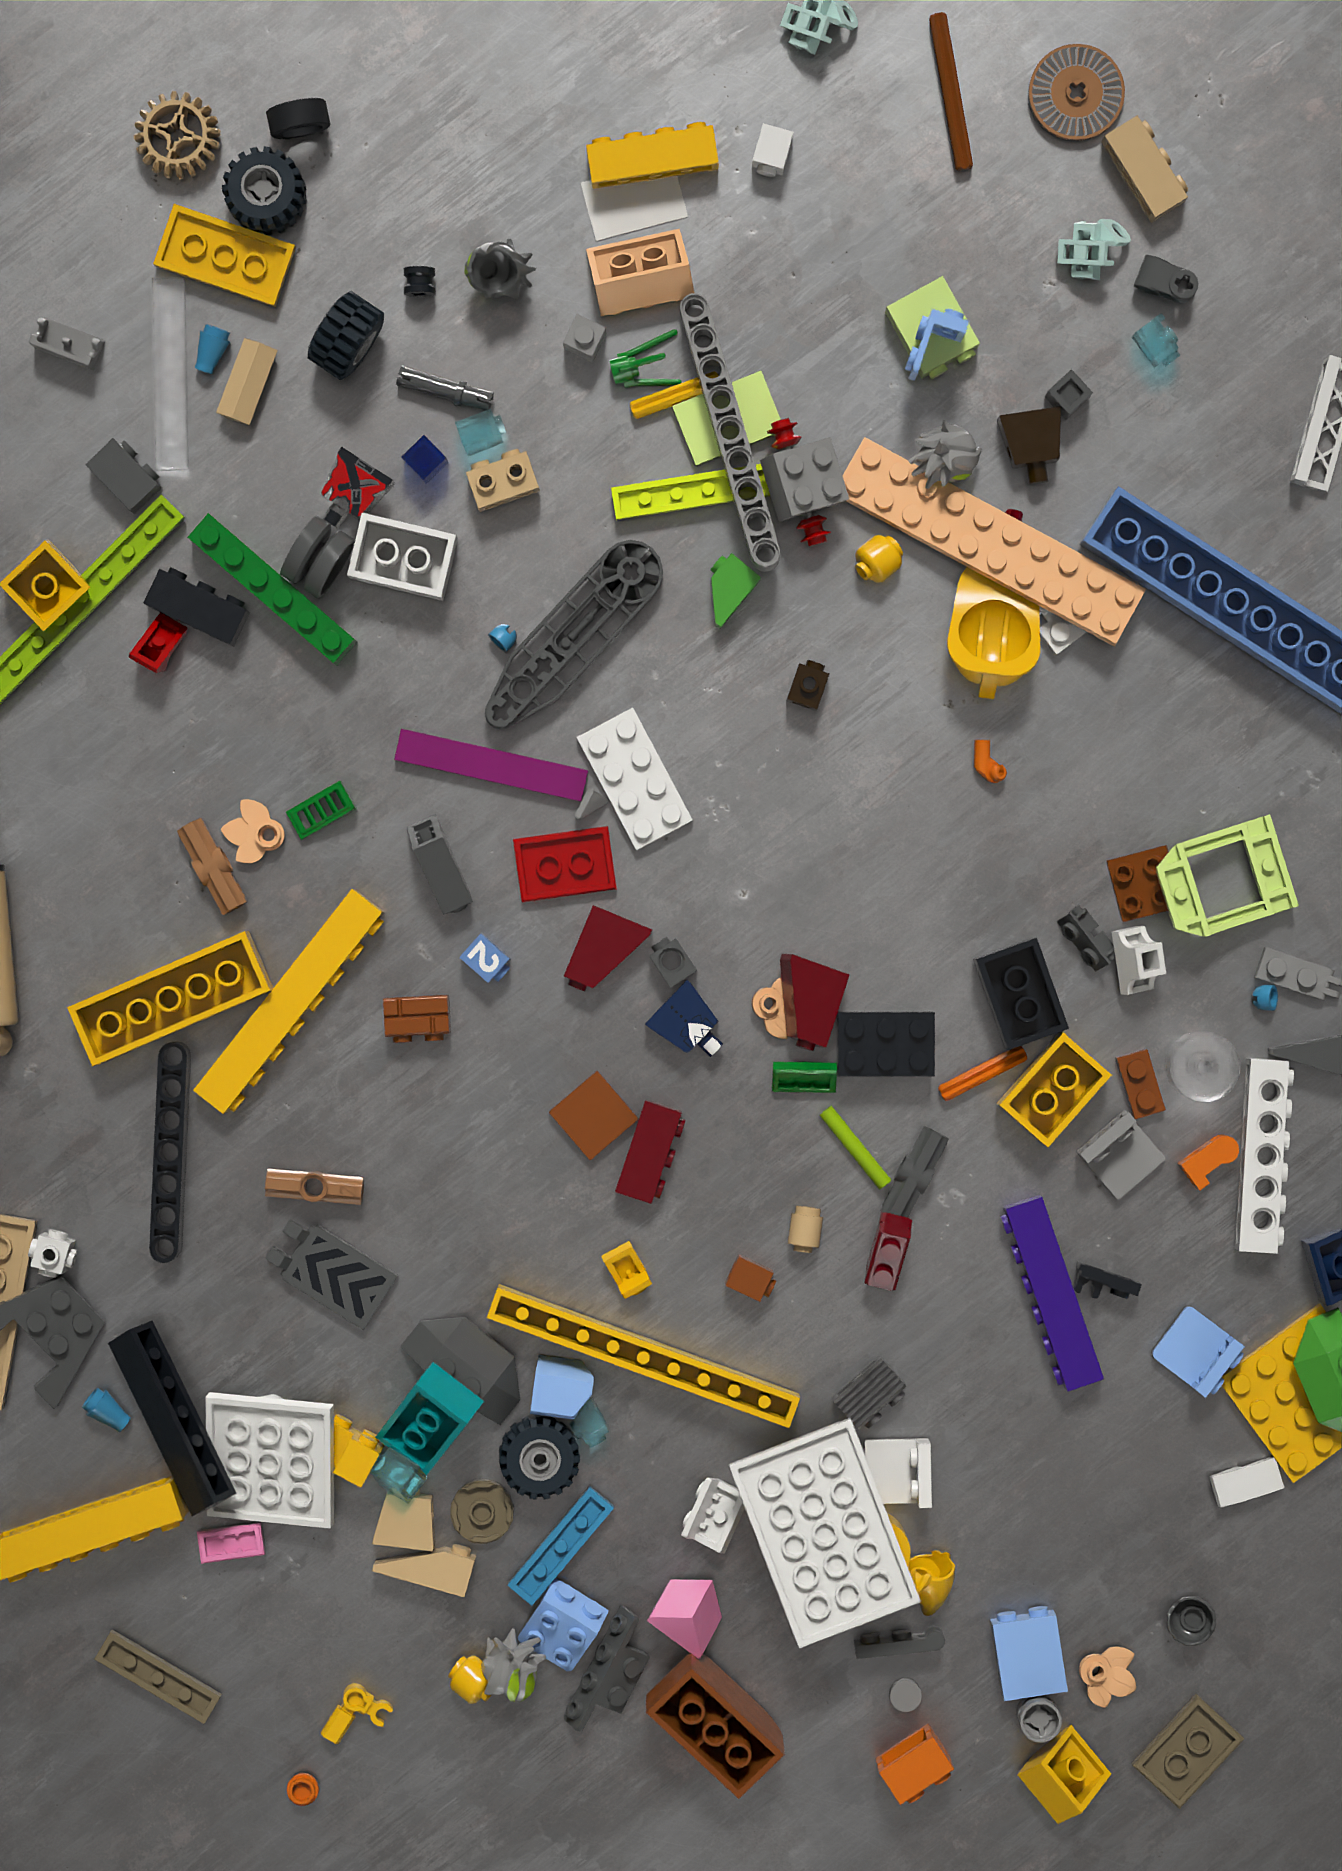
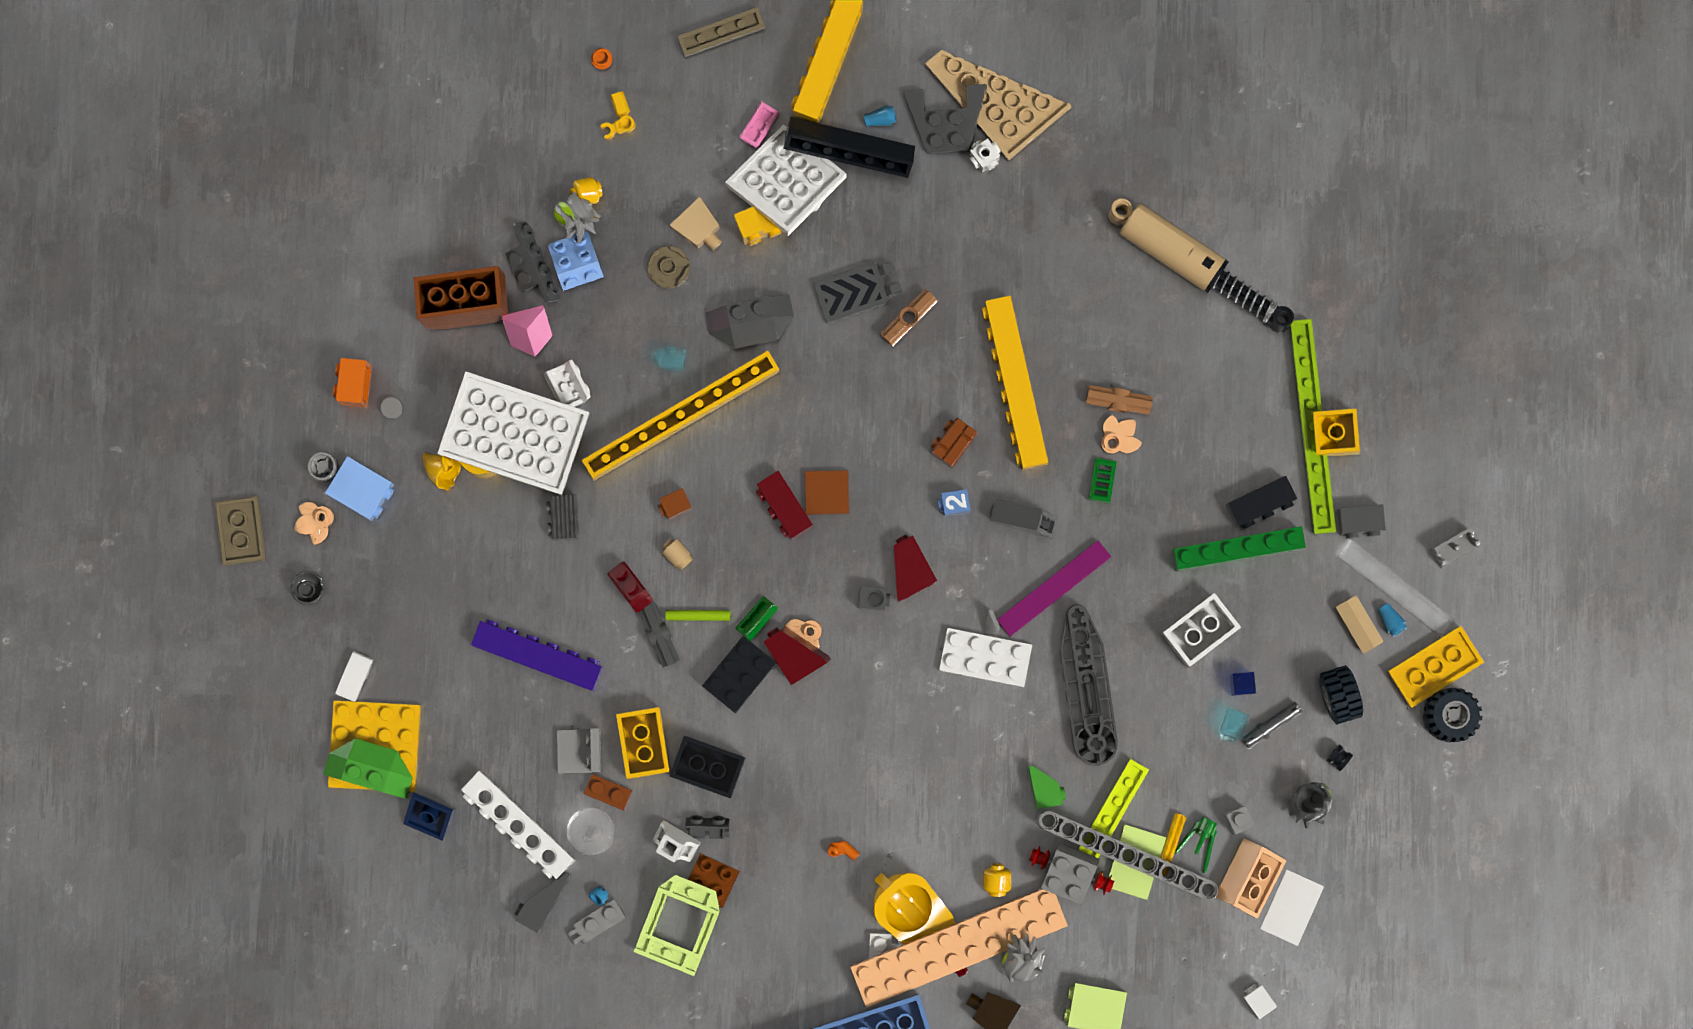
camera: 125 degrees right, 5 degrees down
yellow brick [67,931,273,1067] -> none
red slope [128,612,188,673] -> none
tan gear [133,91,221,179] -> none
black beam [149,1041,191,1263] -> none
black tyre [266,98,331,139] -> none
dark grey wheel [280,515,355,599] -> none
torso [321,447,395,529] -> none
clear light blue brick [370,1447,428,1504] -> none
tan slope [372,1544,477,1597] -> none
teal brick [375,1362,484,1476] -> none
tan brick [466,449,540,512] -> none
dark azure hinge [488,624,517,652] -> none
black wheel [499,1415,580,1500] -> none
dark azure plate [507,1486,614,1606] -> none
red tile [513,826,617,902] -> none
light blue slope [530,1355,594,1420] -> none
yellow brick [586,122,719,189] -> none
yellow bracket [601,1241,652,1299] -> none
dark blue torso [645,980,723,1057] -> none
dark brown brick [786,660,830,711] -> none
dark grey plate [854,1625,945,1659] -> none
white bracket [864,1438,932,1508] -> none
light blue bracket [905,309,969,381] -> none
orange axle [938,1046,1028,1101] -> none
yellow slope [1017,1725,1111,1824] -> none
black plate [1074,1261,1142,1299] -> none
light blue bracket [1152,1306,1245,1398] -> none
orange leg [1177,1134,1239,1191] -> none

